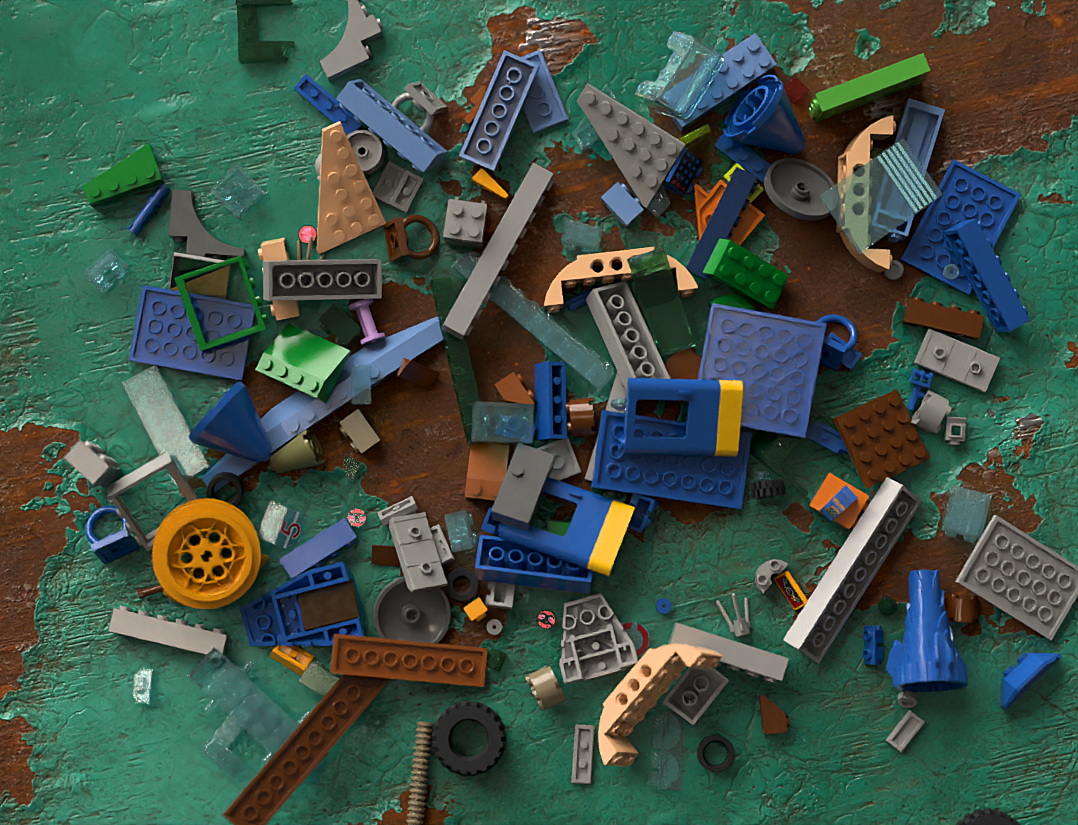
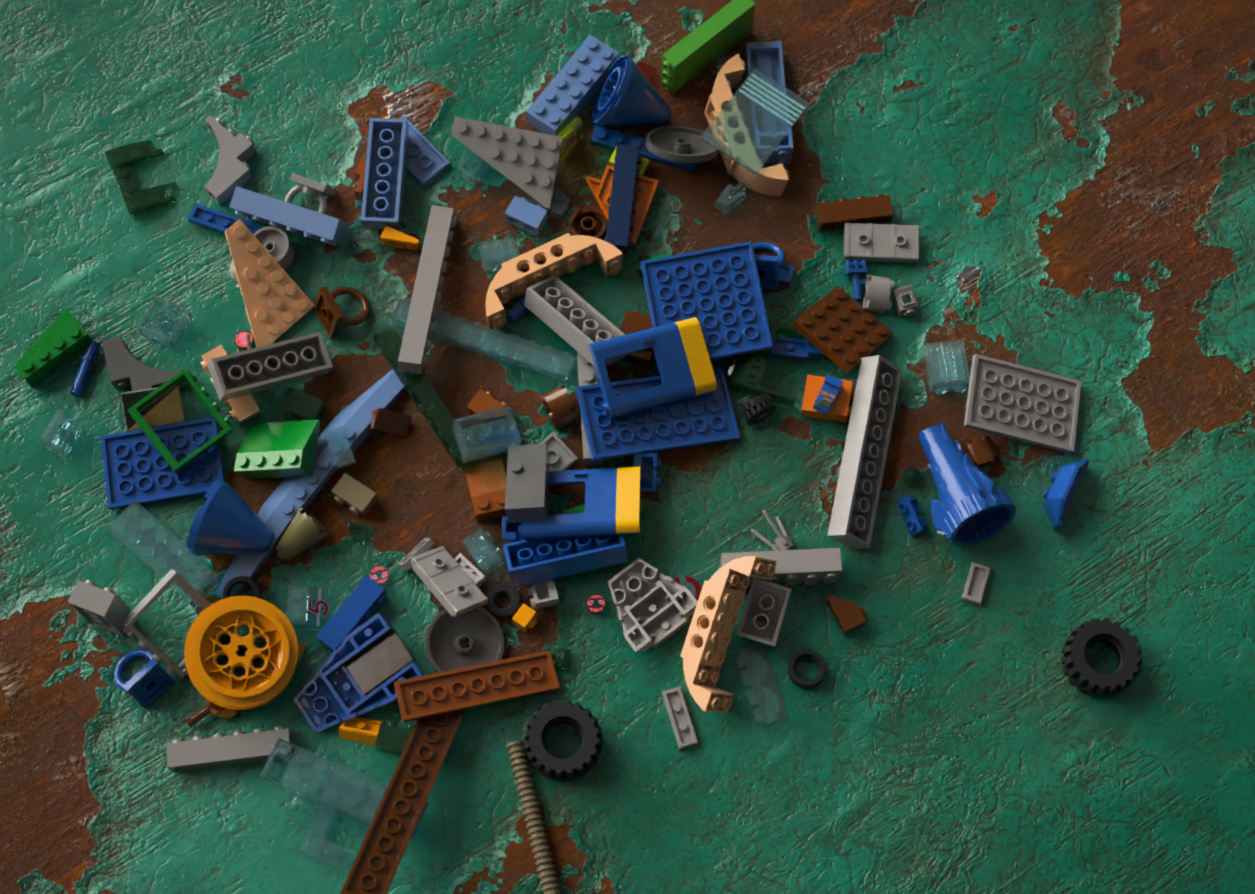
camera: 20 degrees left, 15 degrees down
clear light blue piece [132,668,153,704] -> none
lavender hose [348,299,386,345] -> none
reddish brown slope [371,545,401,566] -> none
light grey slope [372,161,423,213] -> none
light grey container [443,197,488,249] -> none
light grey piece [487,619,502,635] -> none
dark tan brick [525,665,566,711] -> none
blue brick [534,361,567,440] -> none
clear light blue tile [611,399,626,411] -> none
clear green windscreen [627,247,696,357] -> none
clear light blue windscreen [634,31,724,120] -> none
blue piece [656,598,671,614] -> none
slope [664,147,703,198] -> none
green brick [702,239,789,310] -> none
light grey cylinder [755,559,788,594] -> none
slope [774,571,808,610] -> none
light grey tile [884,260,904,280] -> none
light grey tile [898,691,917,708] -> none
blue plate [900,159,1021,295] -> none
blue brick [943,219,1030,333] -> none
clear light blue piece [943,264,959,280] -> none
none -> reddish brown brick [570,207,607,241]
none -> clear light blue rock [714,182,747,216]

